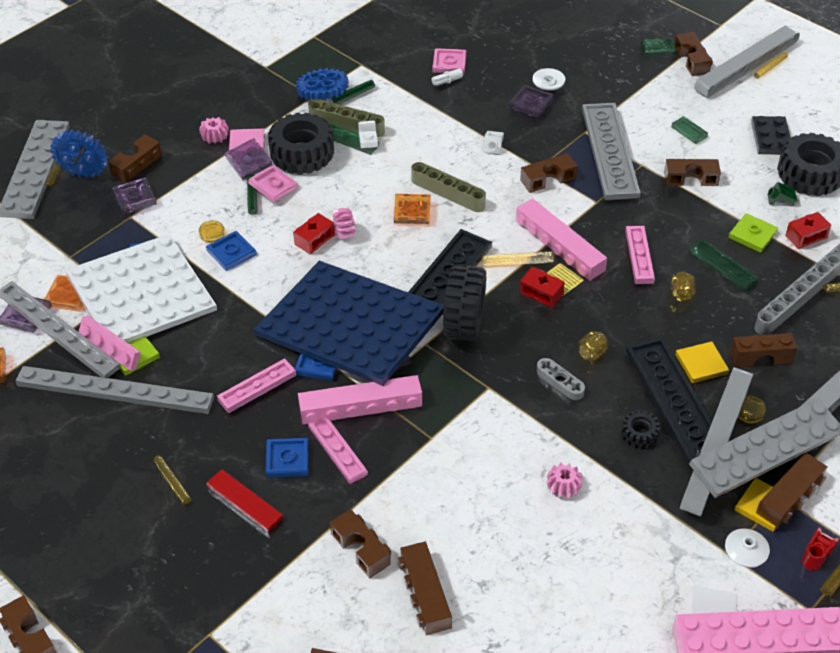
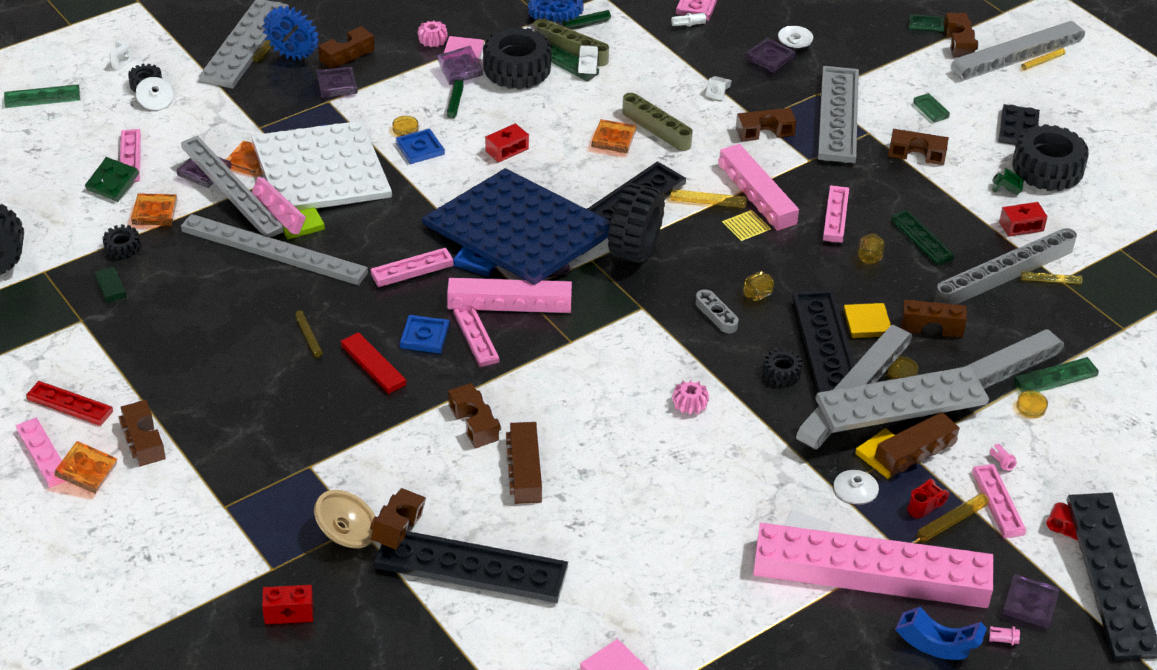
camera: 10 degrees right, 5 degrees down
bright pink tile [248,165,298,203] -> none
bright pink gear [333,208,356,239] -> none
red brick [520,267,565,308] -> none
lime plate [728,213,779,253] -> none

